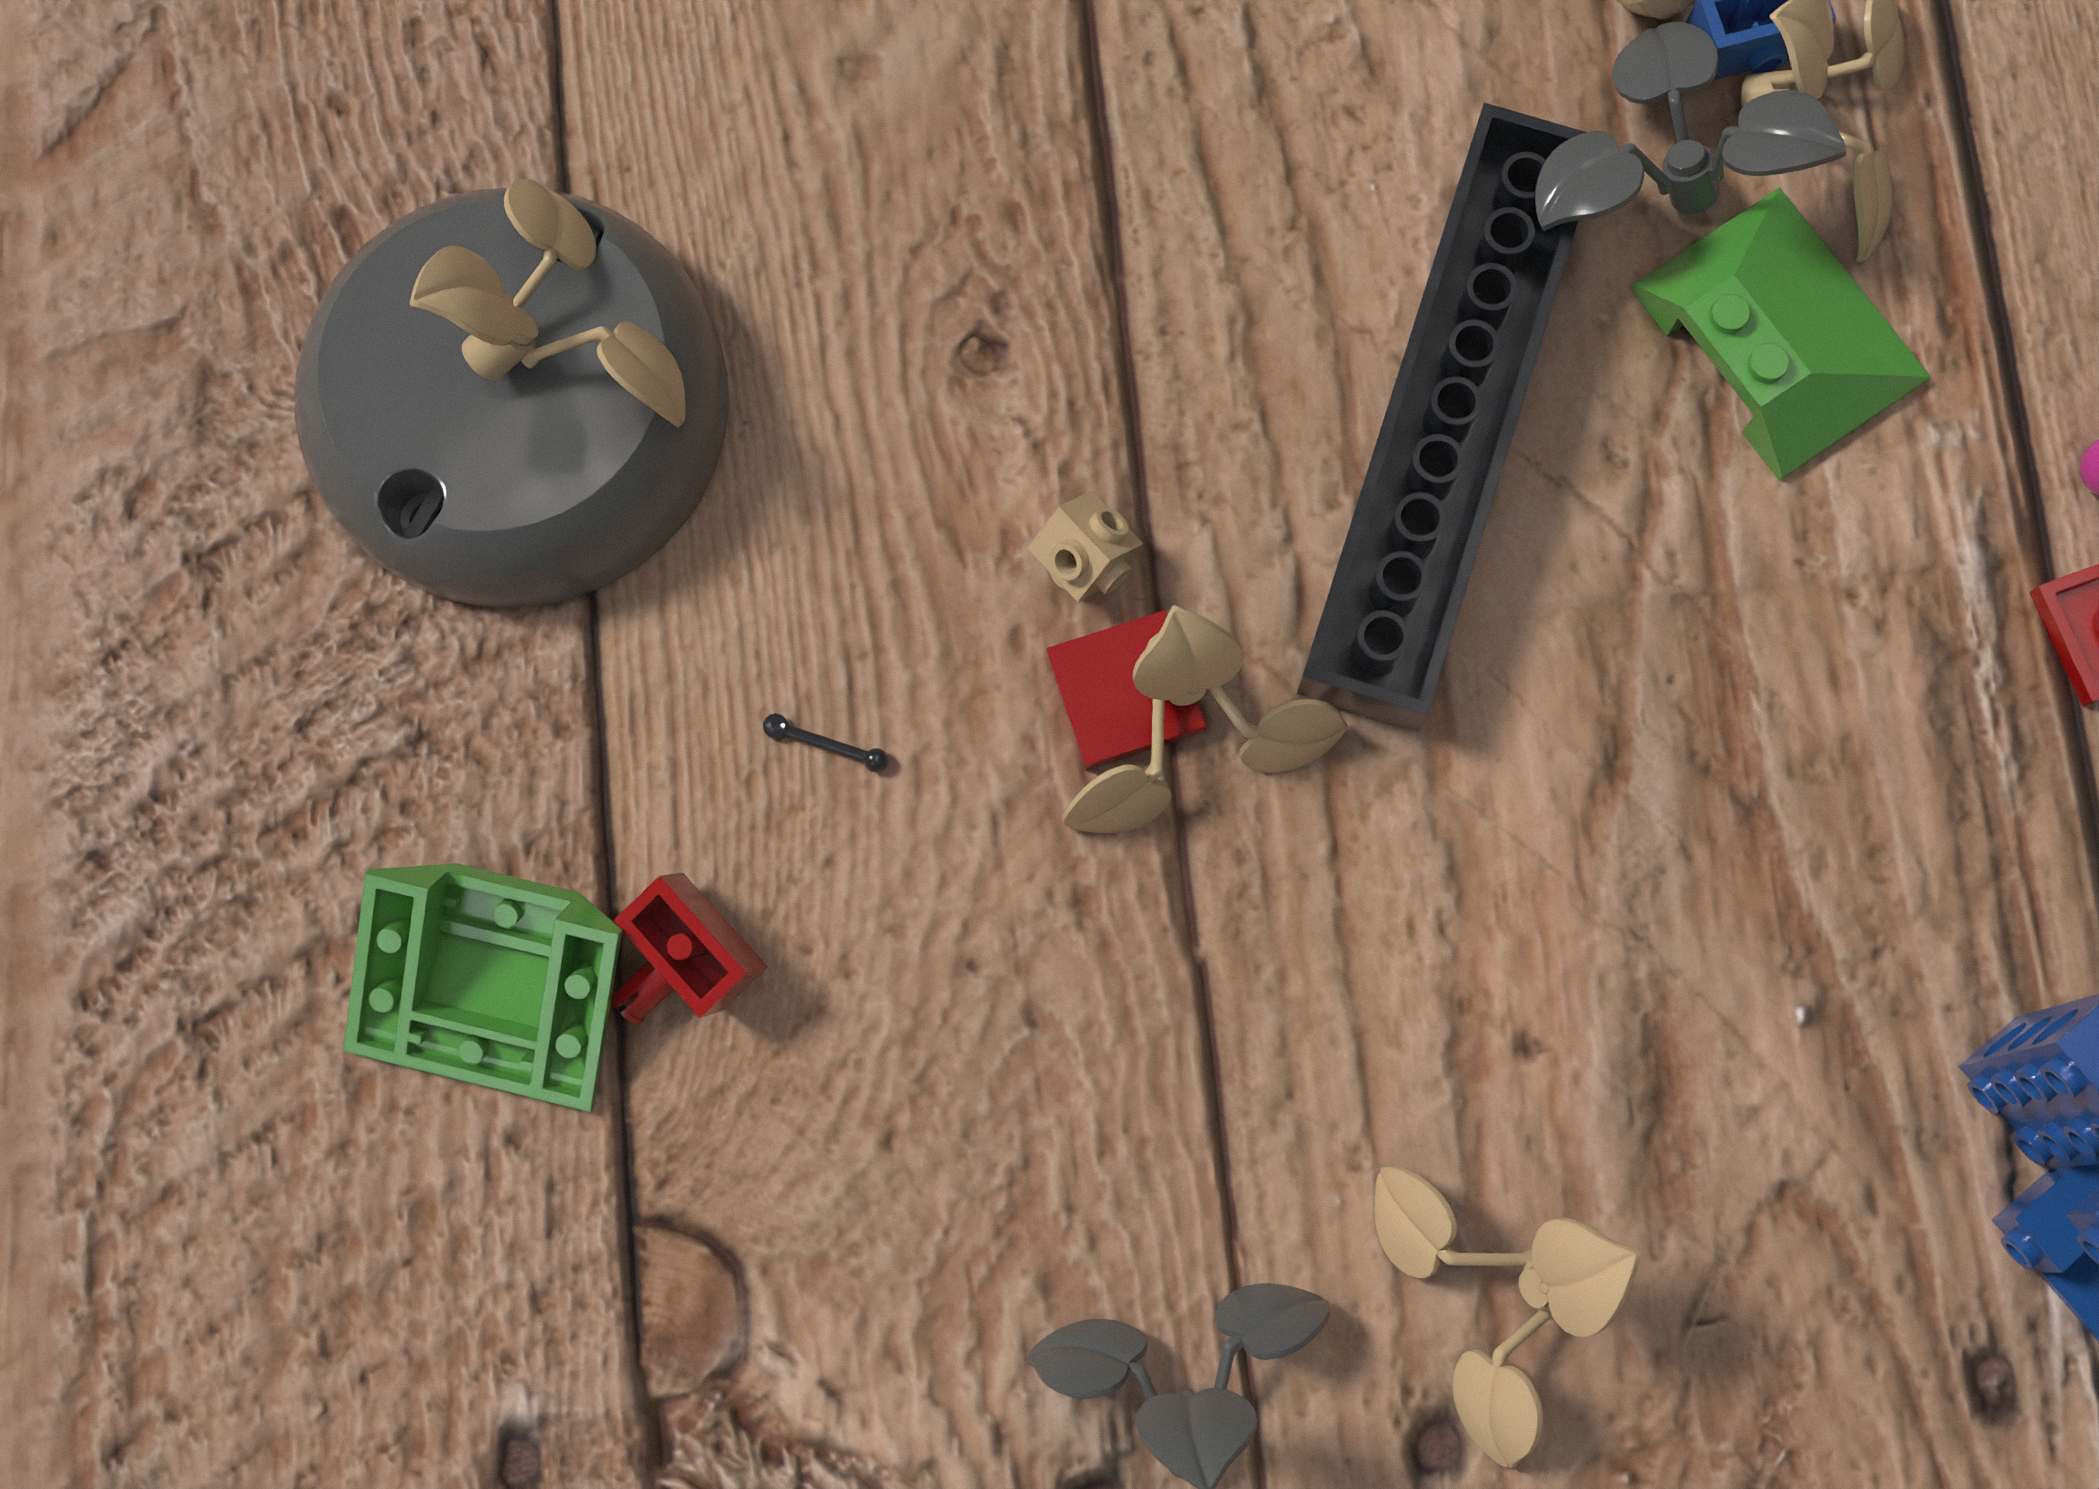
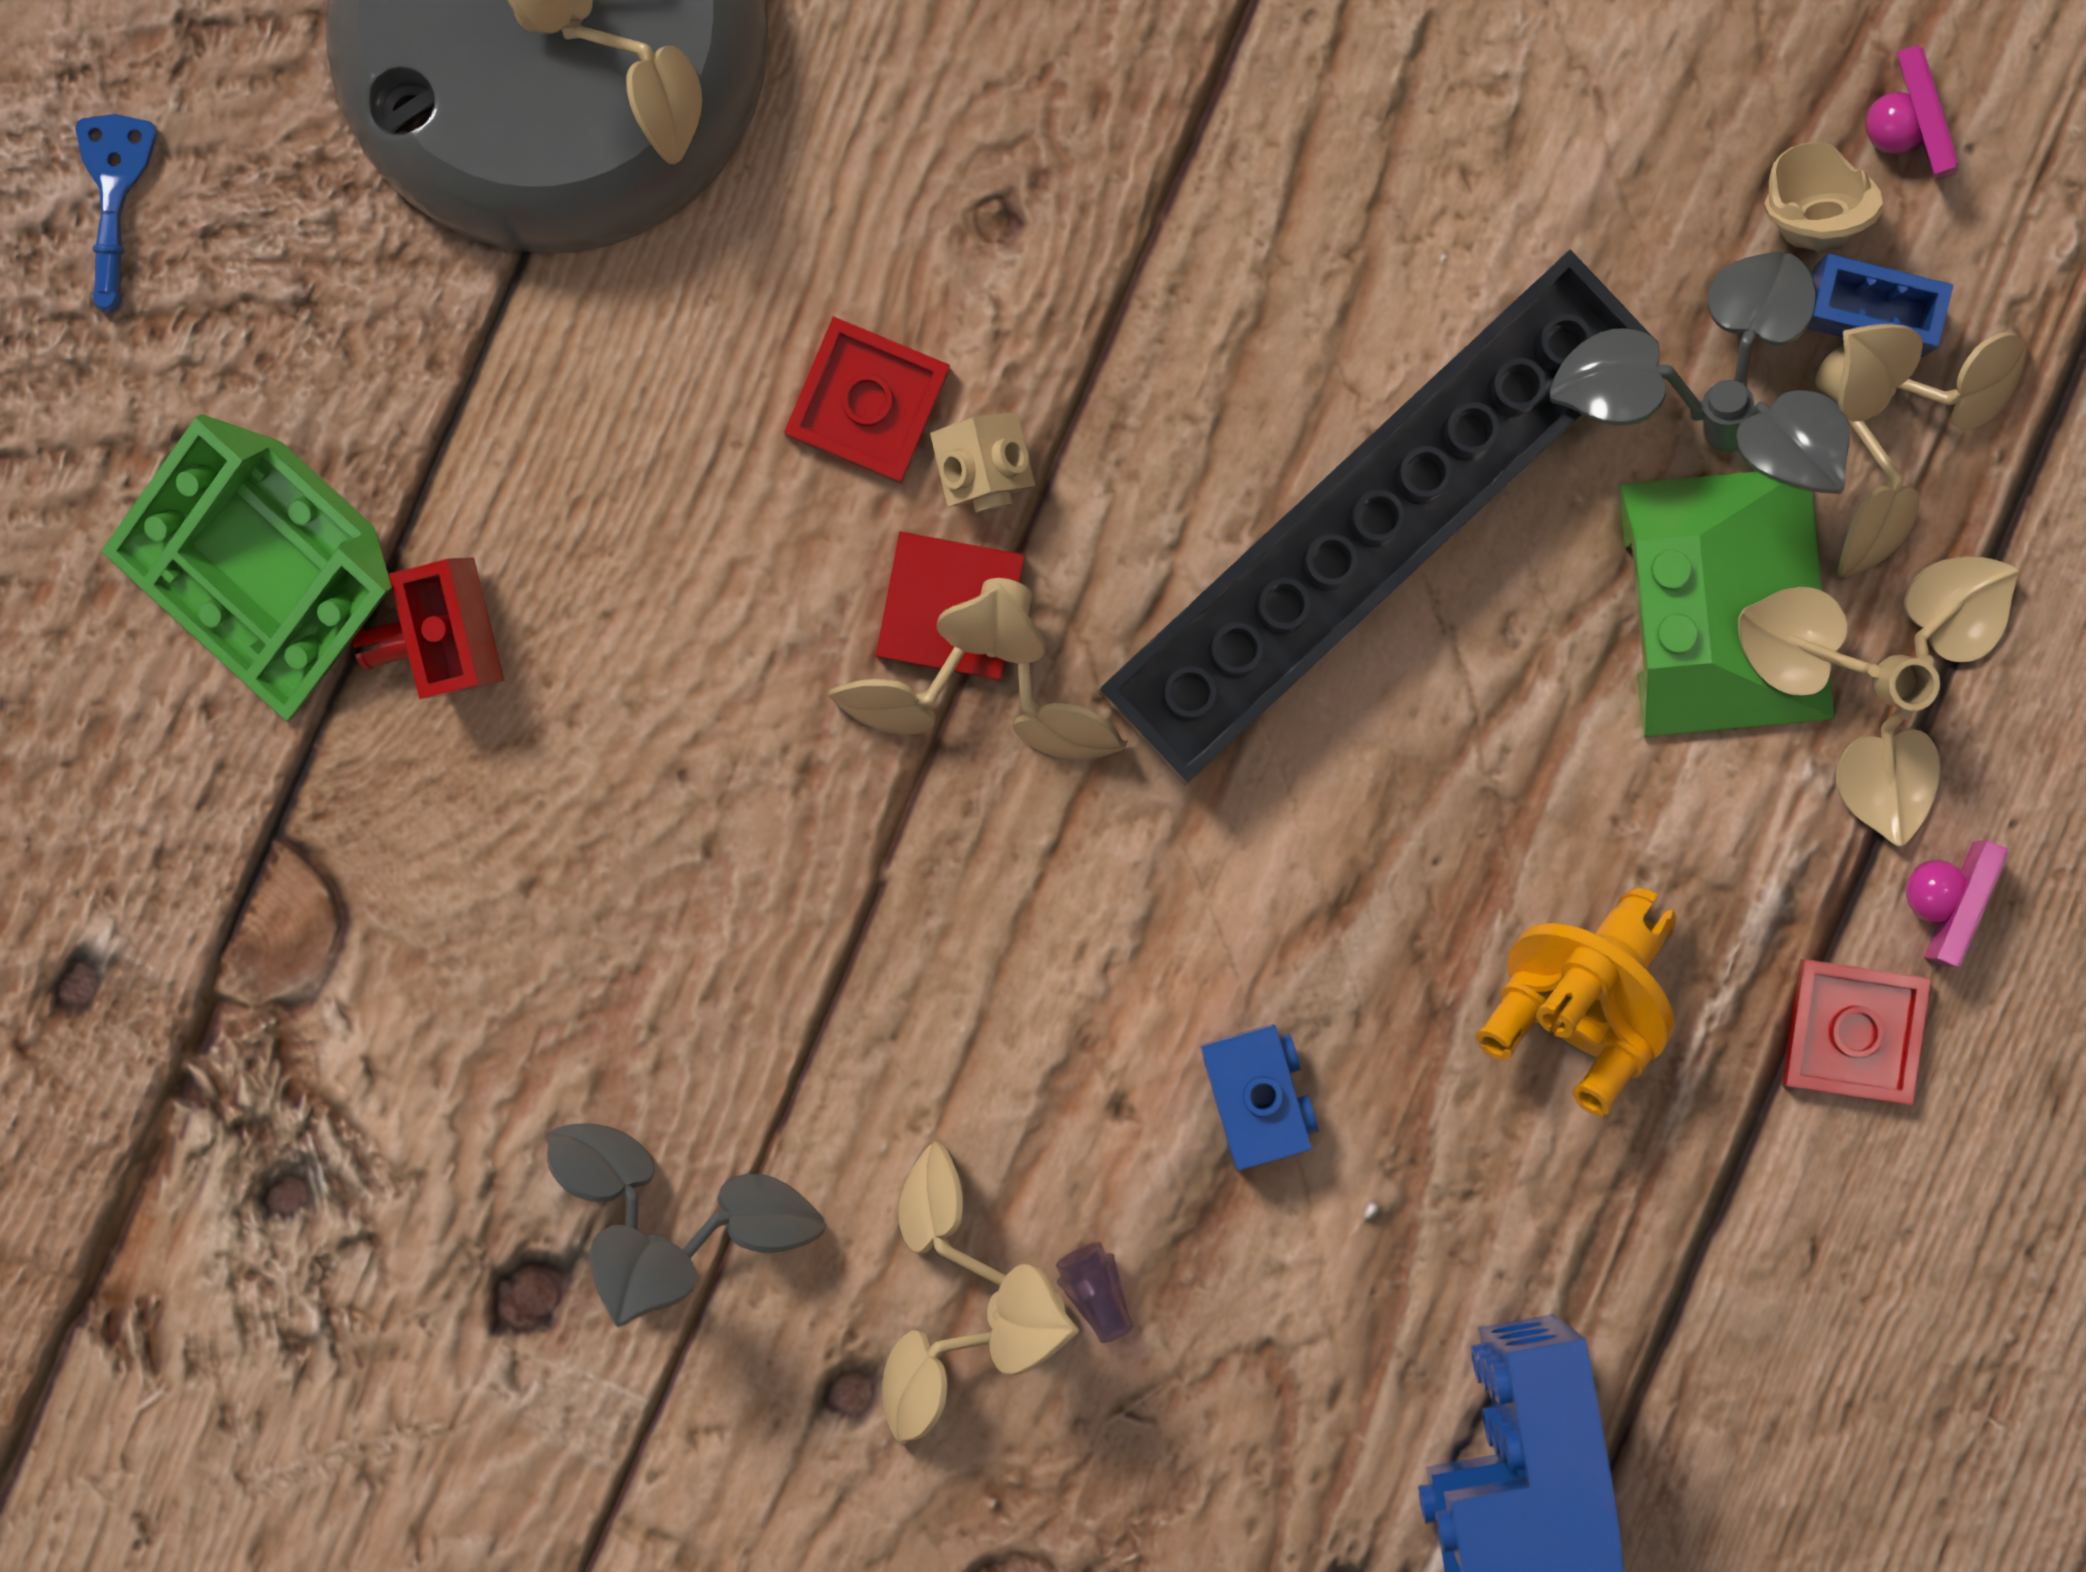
camera: 25 degrees right, 10 degrees up
black hinge [763,713,889,773] -> none
none -> blue piece [75,114,158,314]
none -> red tile [784,316,951,484]
none -> cone [1056,1242,1134,1343]
none -> blue brick [1199,1024,1319,1171]
none -> light orange piece [1475,888,1677,1117]
none -> tan plant [1738,556,2020,846]

